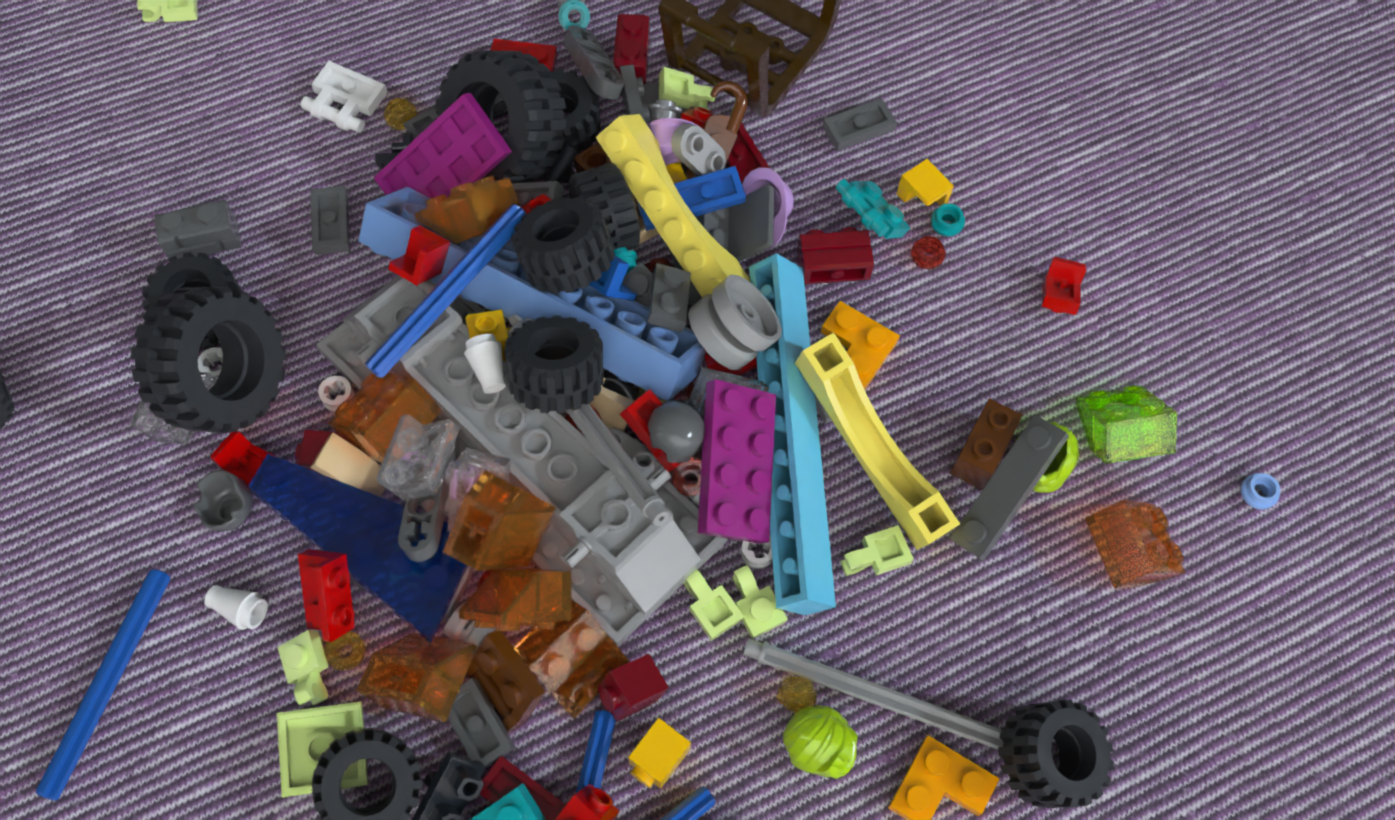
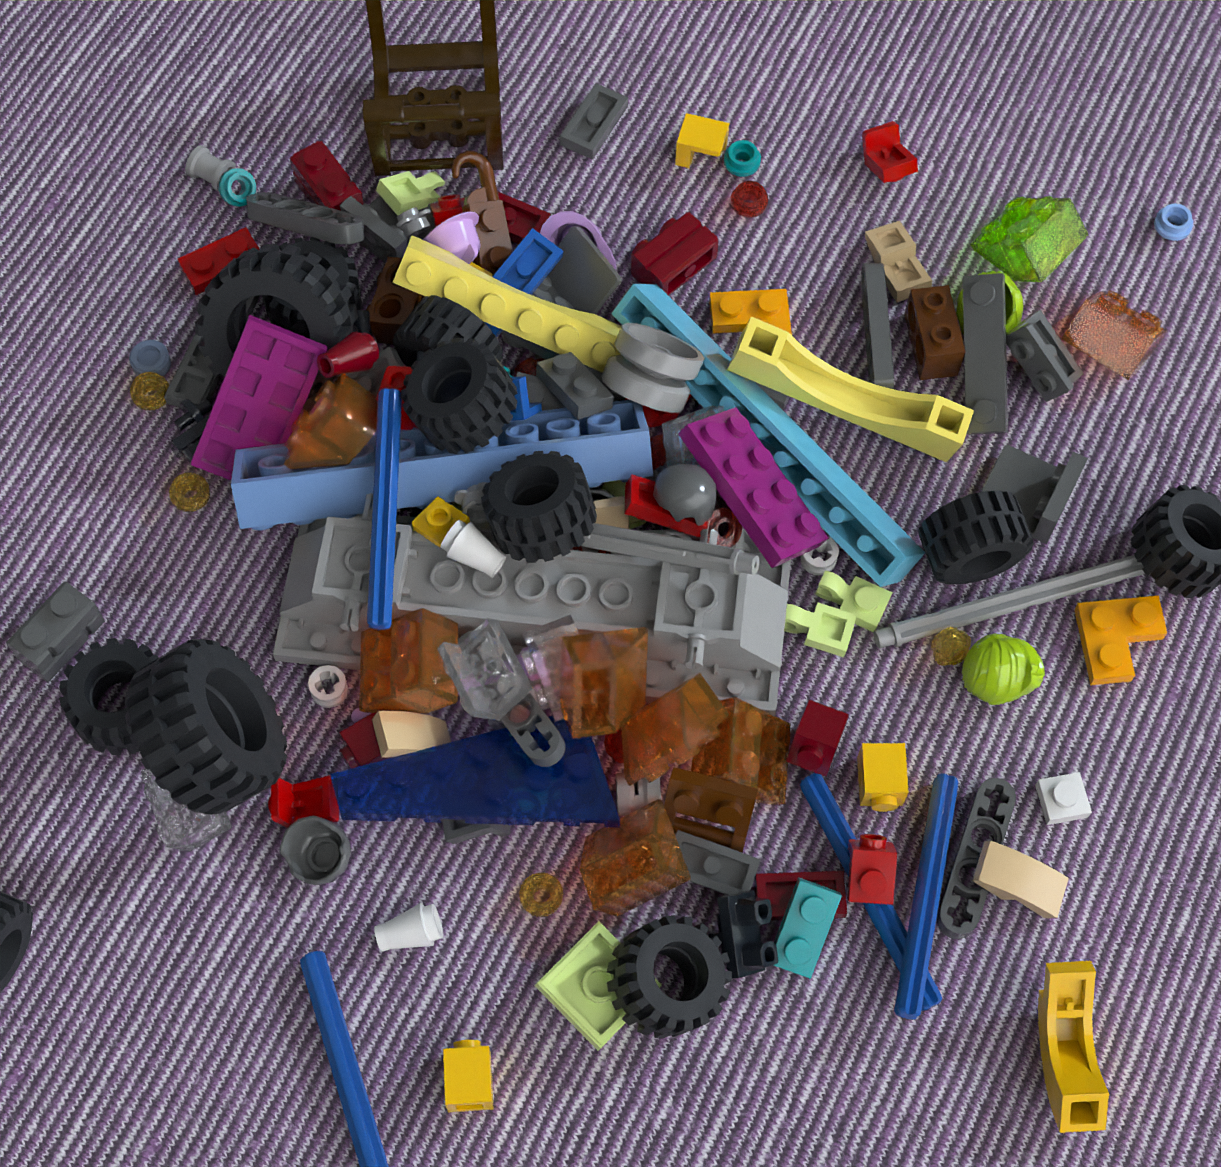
camera: 35 degrees left, 0 degrees up
yellowish green plate [278,630,329,705] -> none
red bracket [297,549,355,642] -> none
white plate [301,61,388,133] -> none
dark grey plate [311,186,350,255] -> none
red panel [388,225,450,286] -> none
light grey plate [671,124,726,176] -> none
teal plate [835,179,911,239] -> none
yellowish green plate [840,525,914,576] -> none
none -> sand blue tile [129,340,171,381]
none -> clear yellow plate [169,472,210,512]
none -> dark red cone [317,332,379,378]
none -> yellow brick [443,1040,494,1113]
none -> dark grey beam [861,263,894,389]
none -> tan slope [865,221,932,303]
none -> black tyre [918,491,1034,584]
none -> dark grey bracket [981,445,1088,544]
none -> dark grey bracket [1006,310,1084,402]

